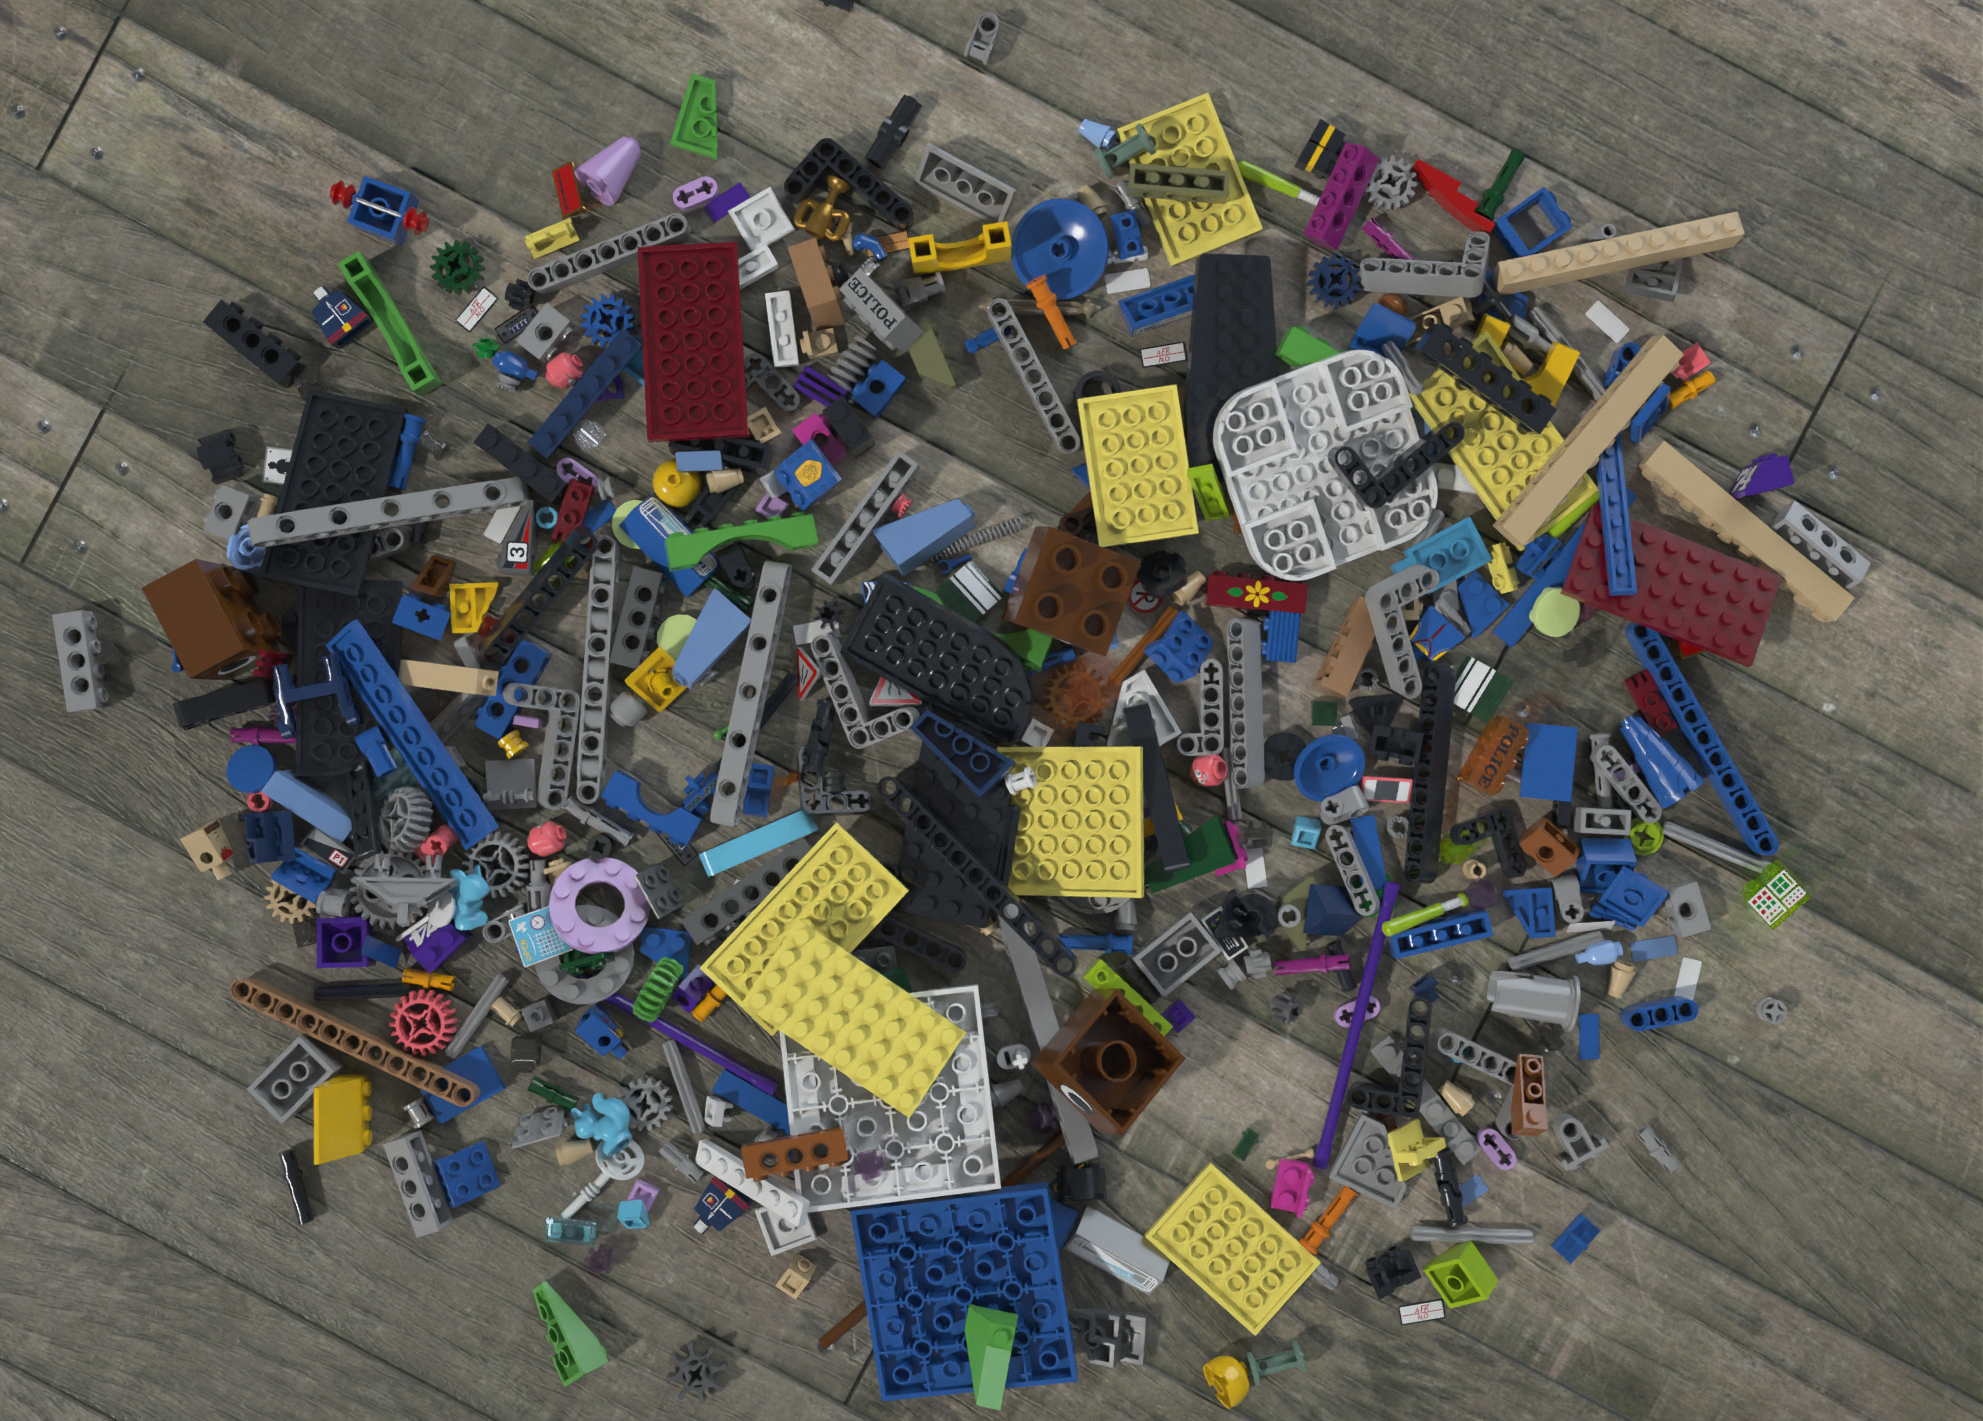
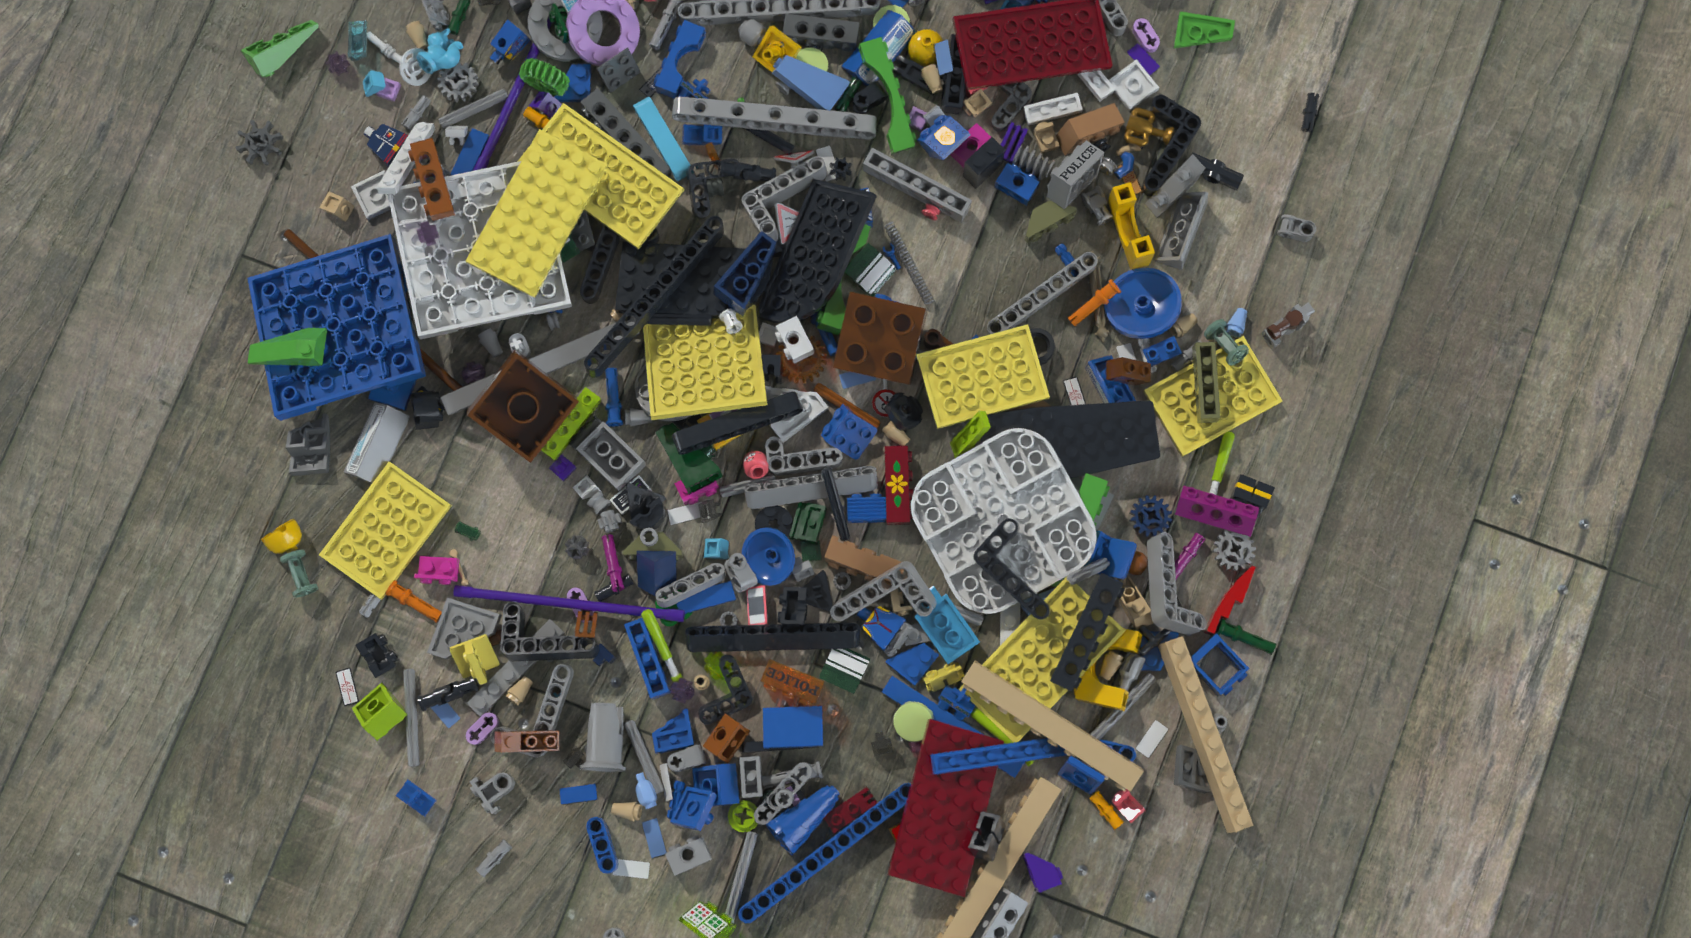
camera: 85 degrees right, 10 degrees down
pearl dark grey wheel [587,834,615,859] -> none
medium blue slope [872,499,976,577] -> none
none -> white slope [573,475,601,499]
none -> dark orange tile [575,611,598,638]
none -> white brick [775,316,814,363]
none -> light grey bush [775,789,794,808]
none -> dark green plate [789,502,827,544]
none -> black axle [821,467,850,541]
none -> black piece [969,811,1006,862]
none -> reddish brown brick [1106,357,1151,386]
none -> light grey connector [1145,154,1205,217]
none -> hips [1260,302,1315,350]

